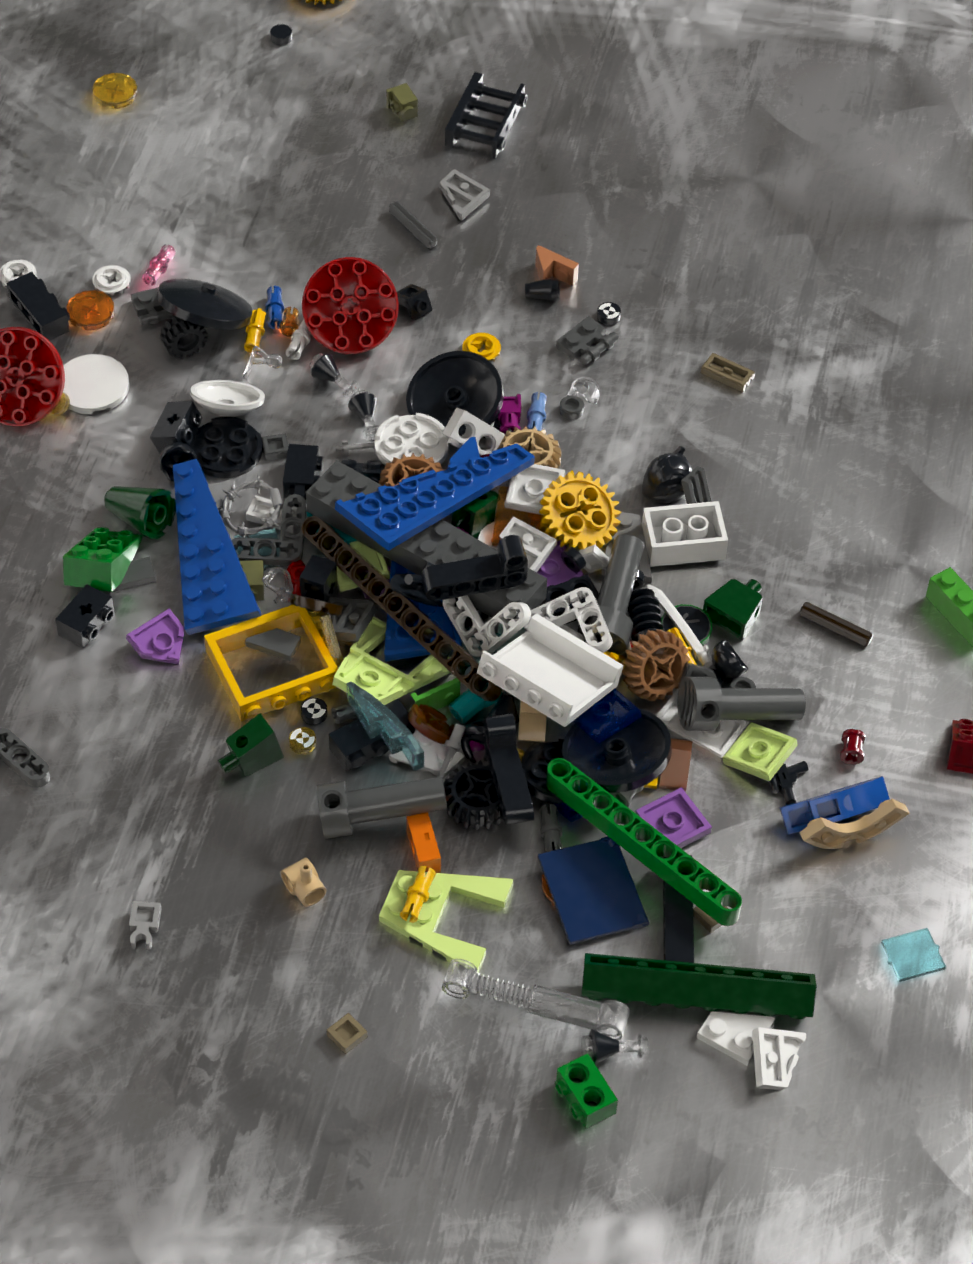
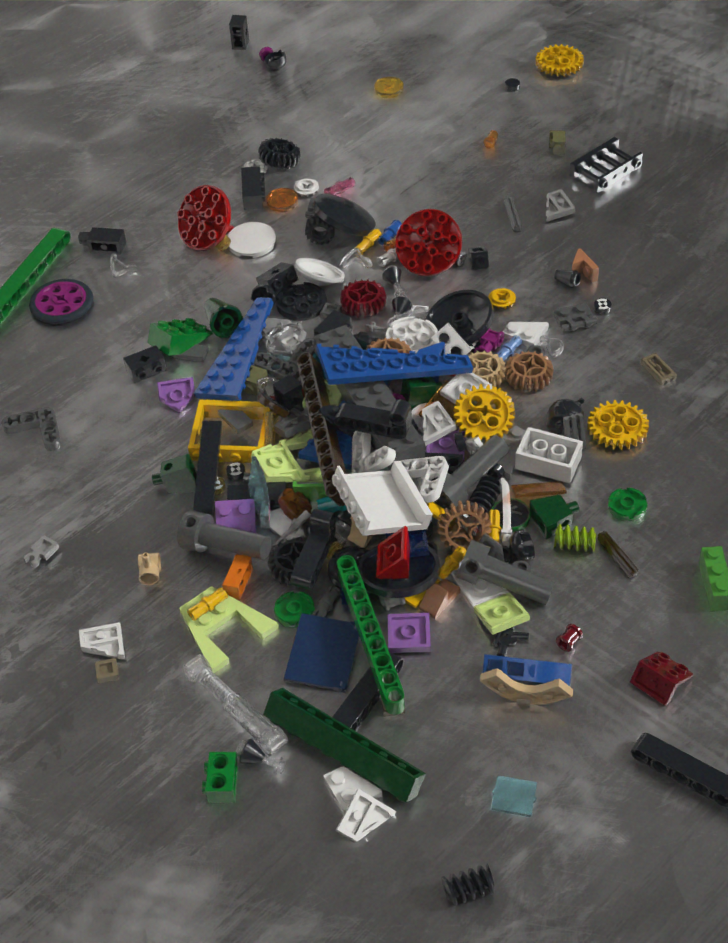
camera: 35 degrees right, 5 degrees down
none -> white wing [79,622,125,659]
none -> black tile [193,421,222,517]
none -> medium lavender plate [215,499,256,533]
none -> black gear [258,138,301,169]
none -> green tile [274,591,315,628]
none -> dark red gear [340,279,387,318]
none -> red slope [376,526,410,579]
none -> clear tile [410,305,429,321]
none -> yellow axle [439,546,466,580]
none -> black piece [441,864,494,906]
none -> clear orange pin [483,130,498,149]
none -> white wing [503,322,549,347]
none -> medium nougat gear [505,350,554,393]
none -> clear orange piece [511,481,567,498]
none -> lime piece [554,524,596,553]
none -> yellow gear [587,400,649,450]
none -> green tile [608,488,648,521]

